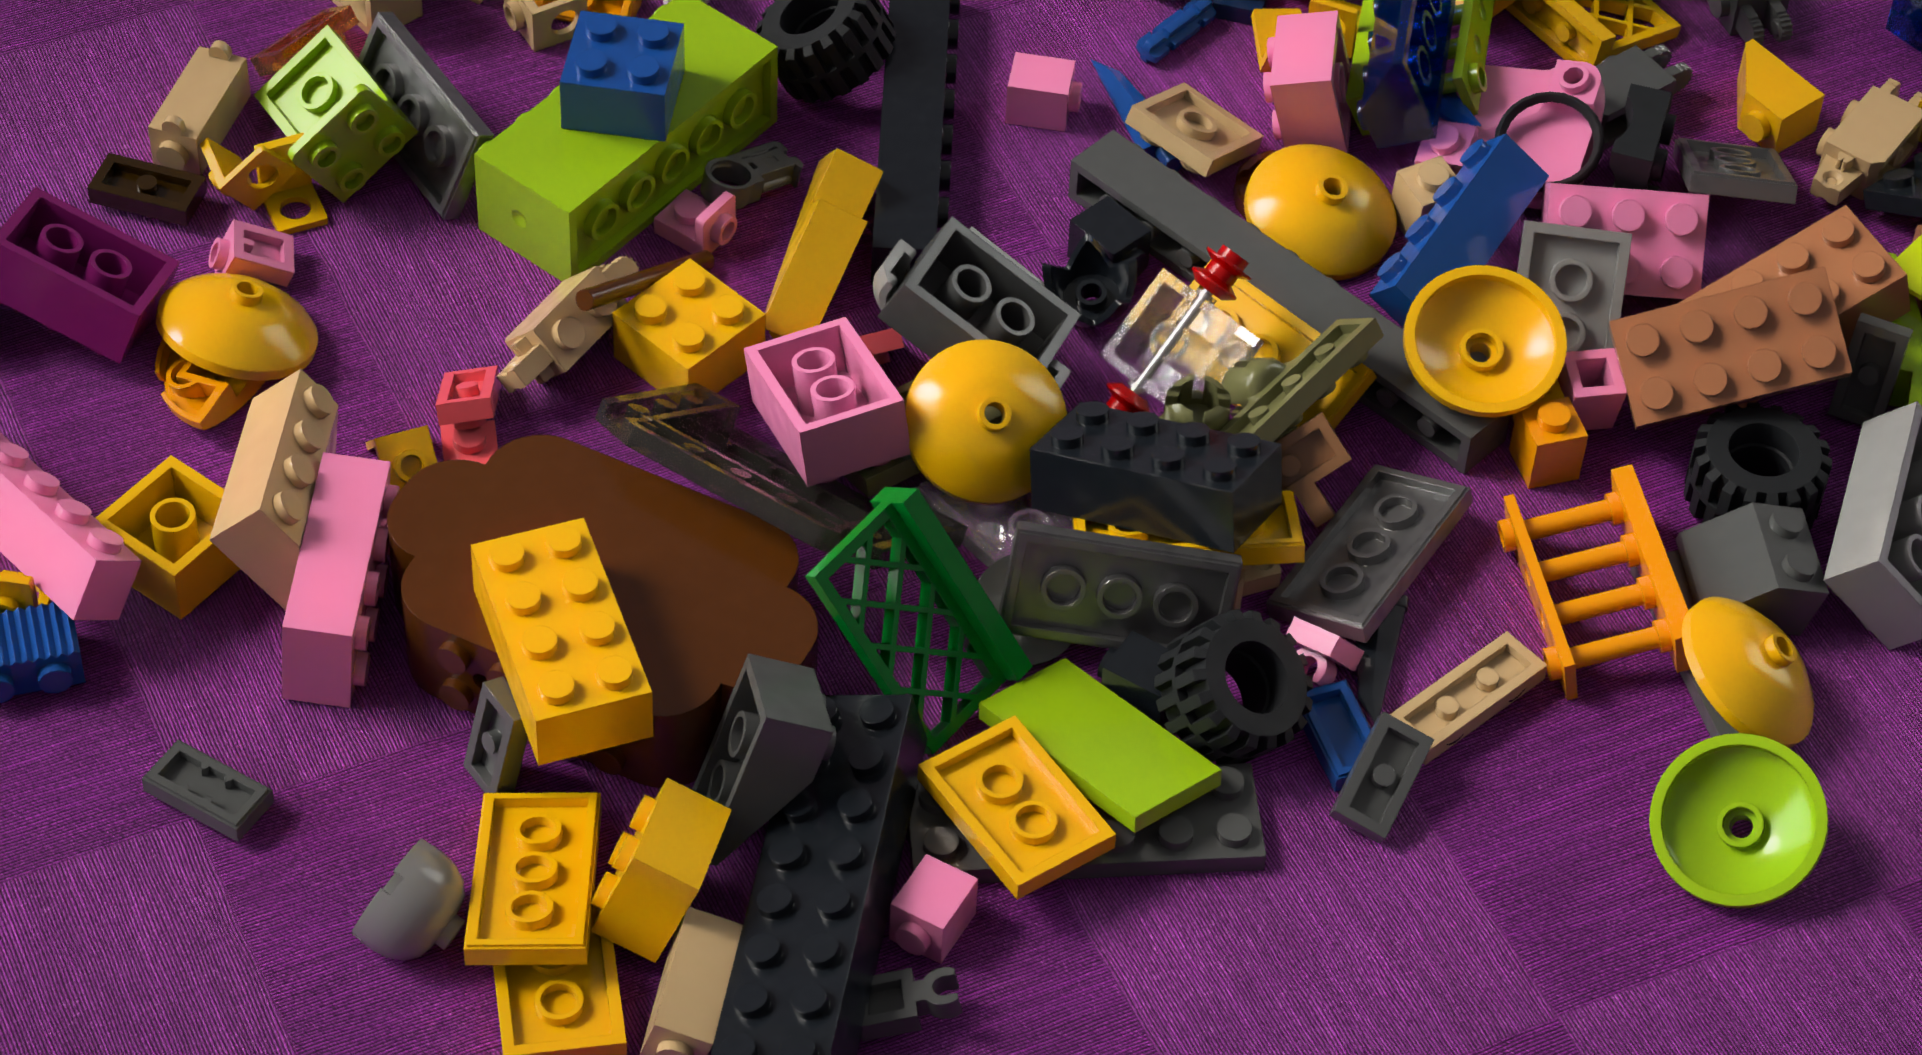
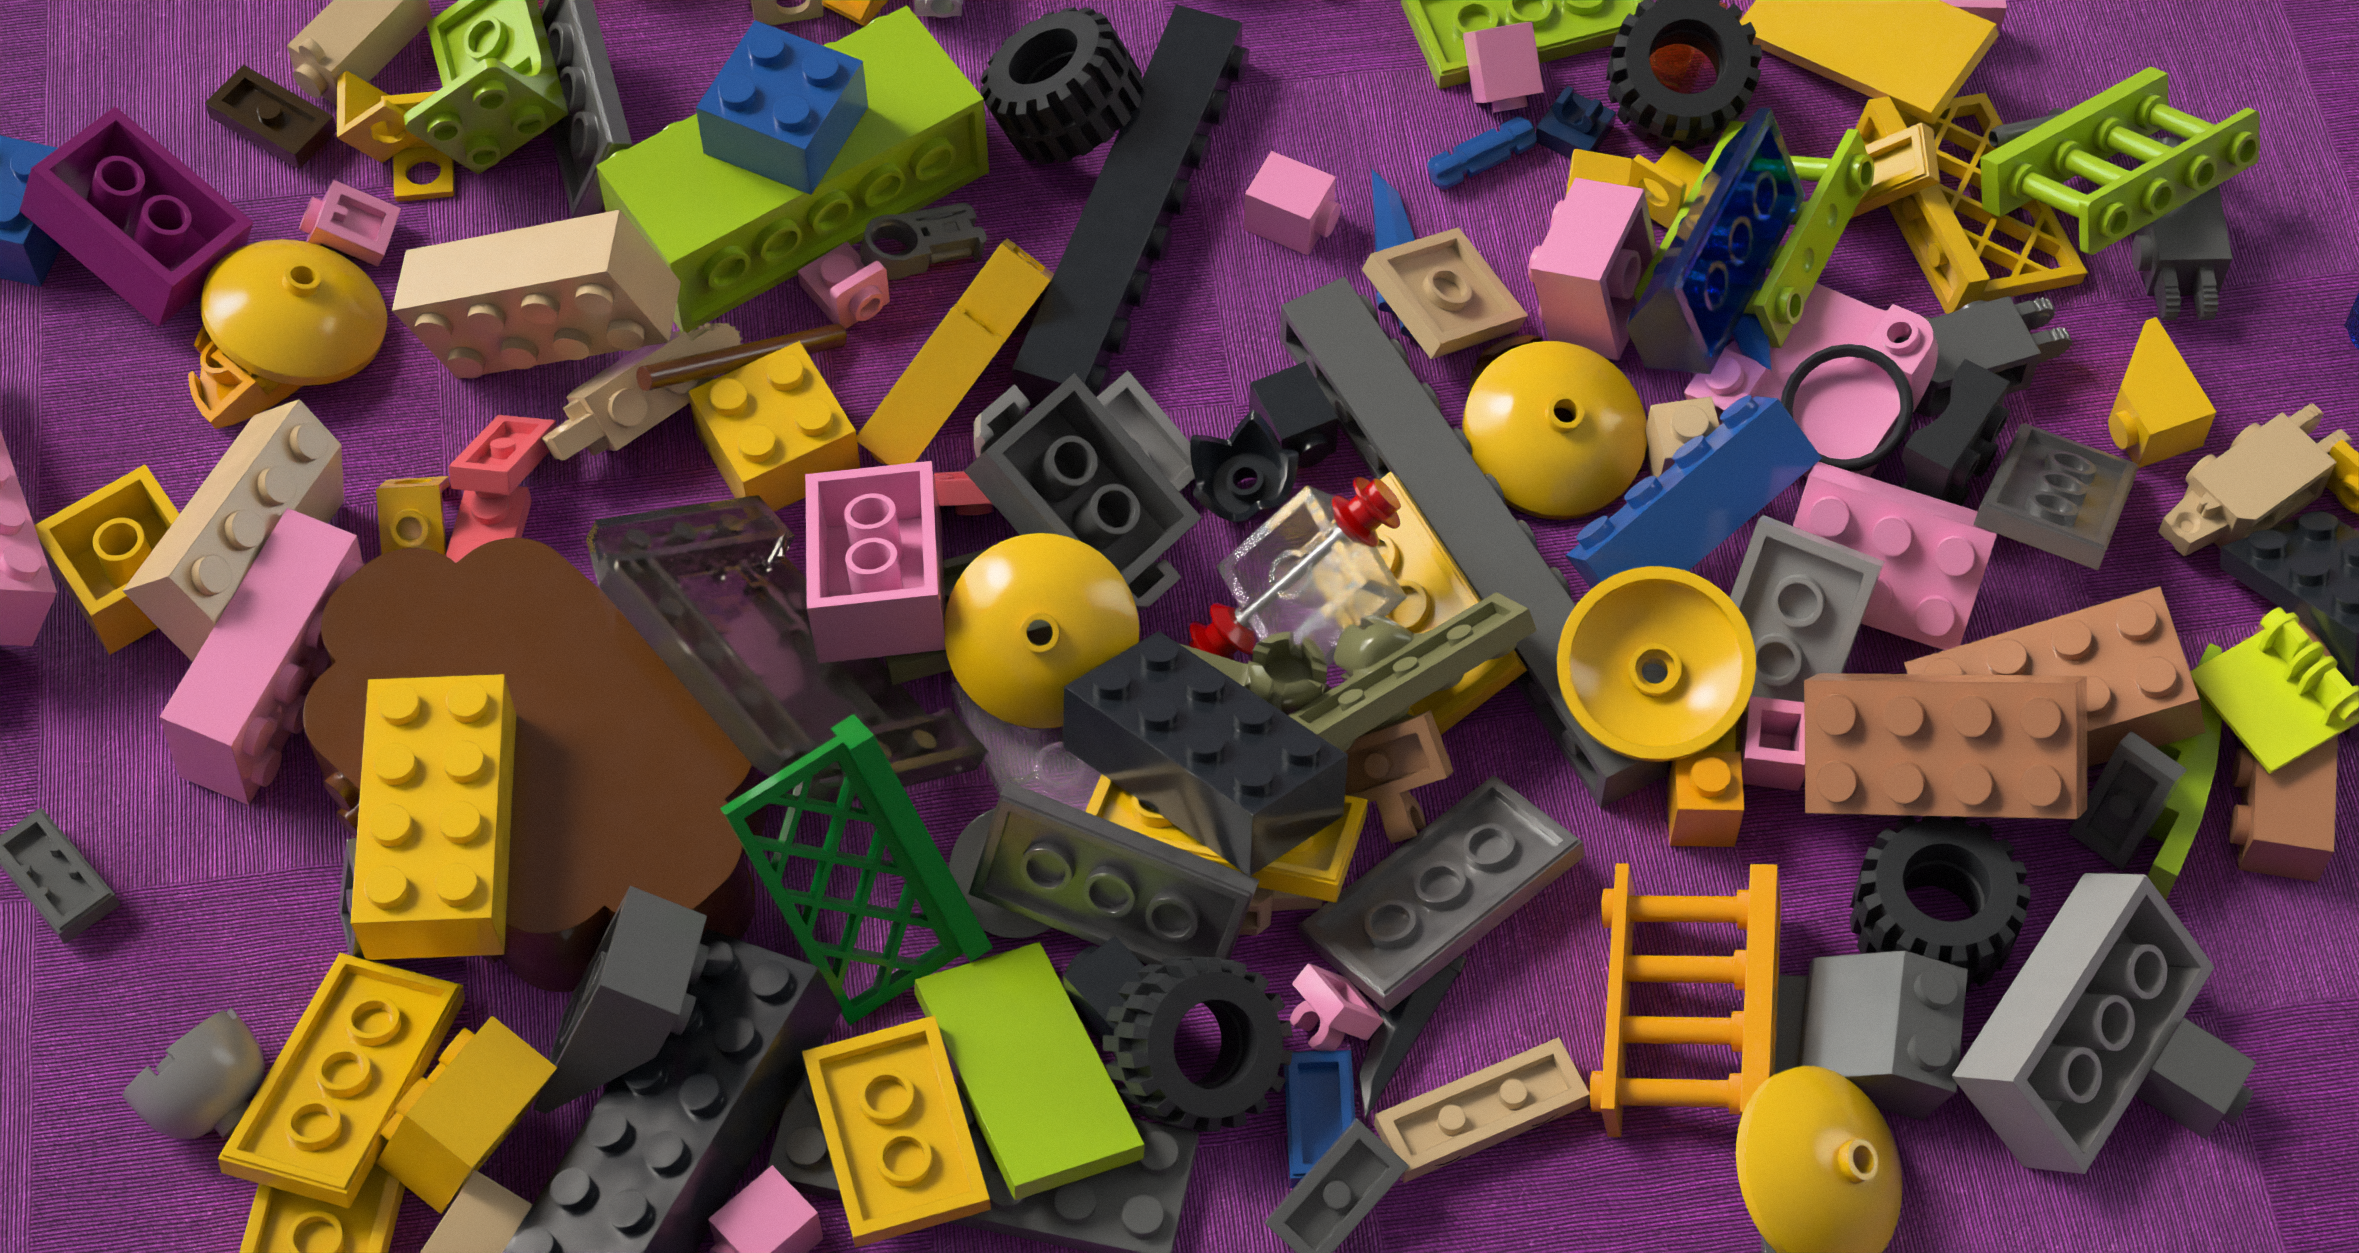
camera: 20 degrees right, 10 degrees up
none -> tan brick [392,210,681,379]

